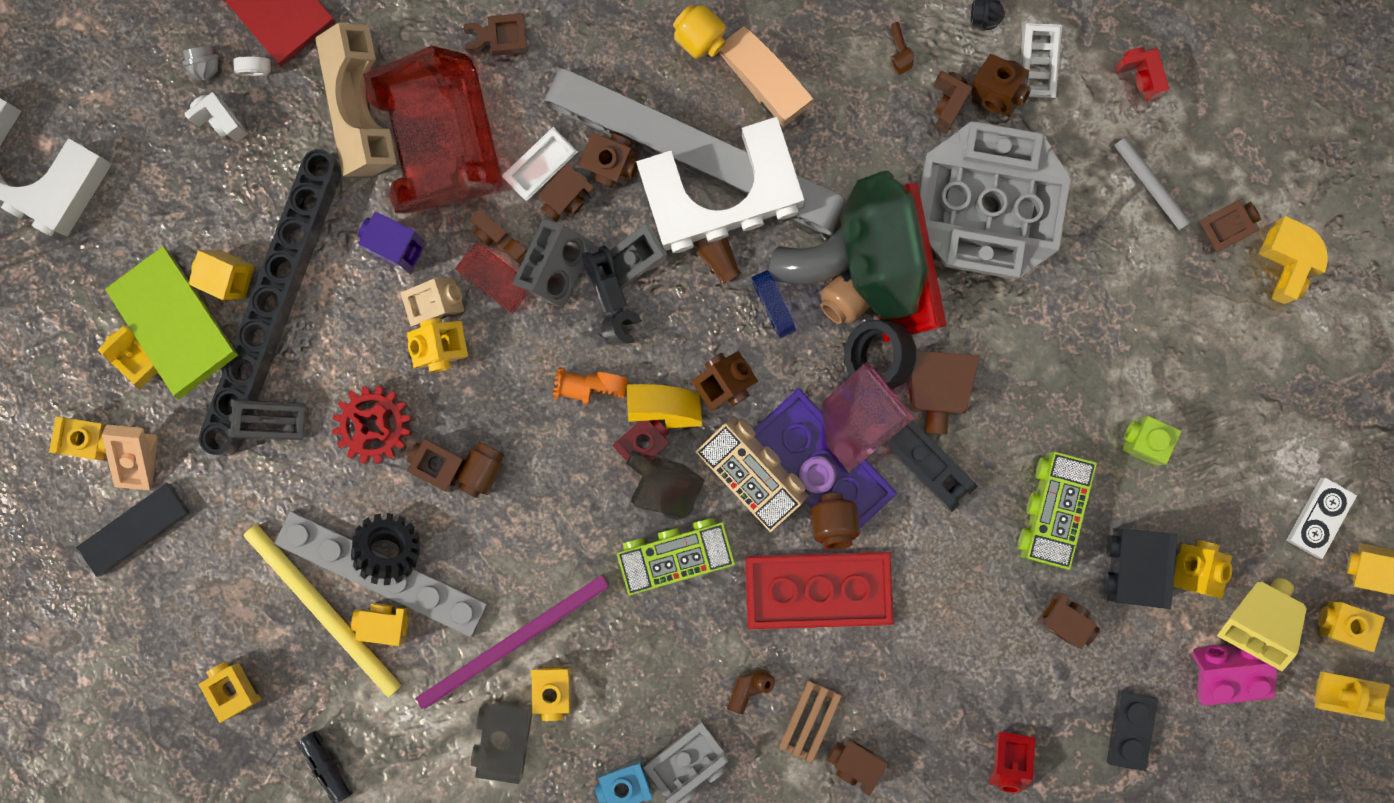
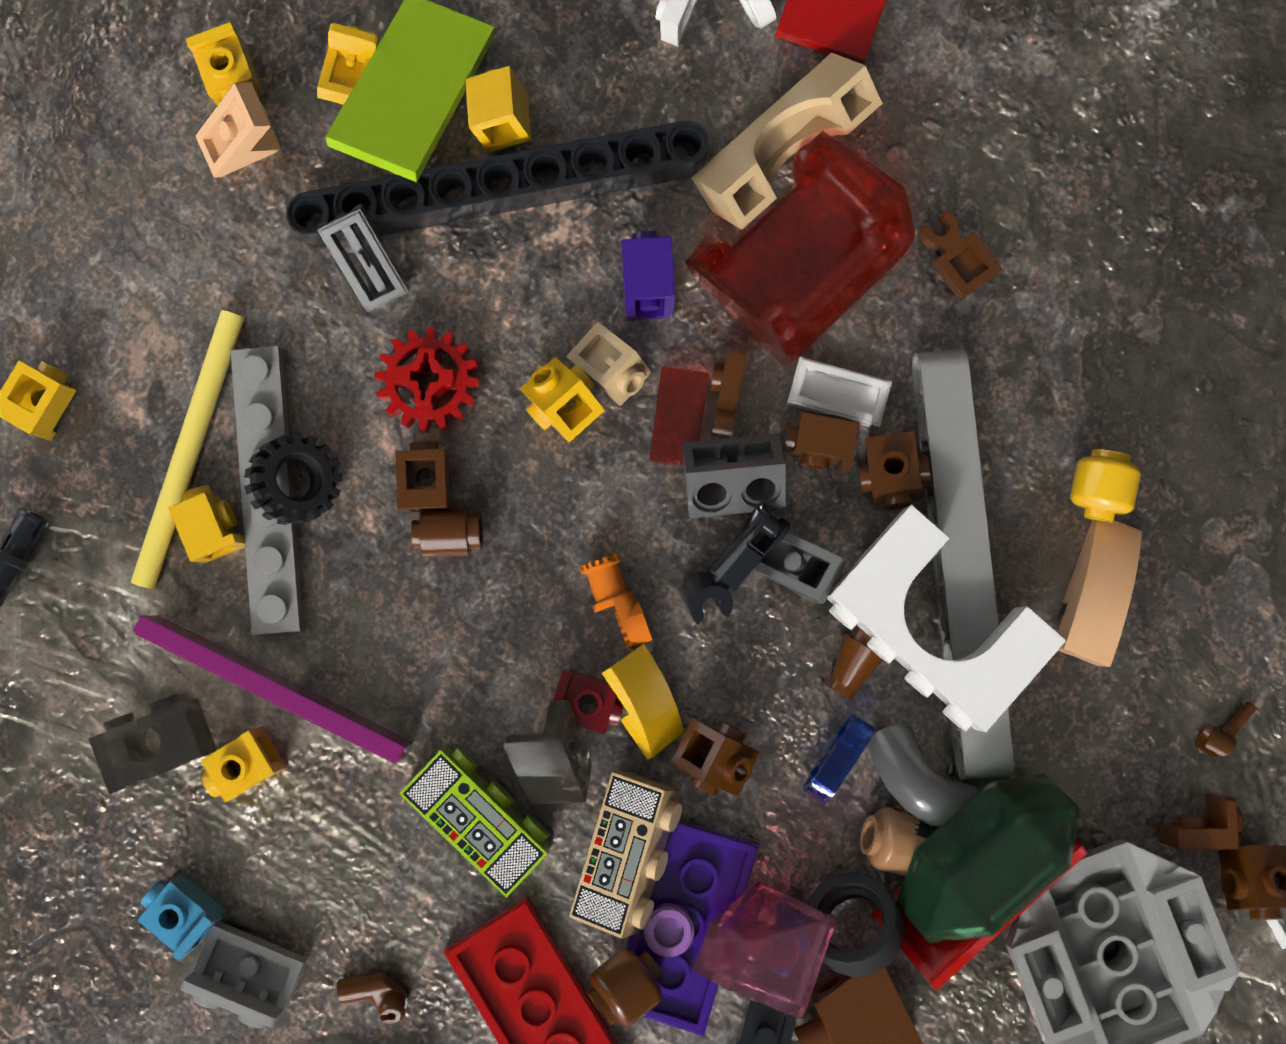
camera: 60 degrees right, 0 degrees up
black tile [76,483,190,577] -> none

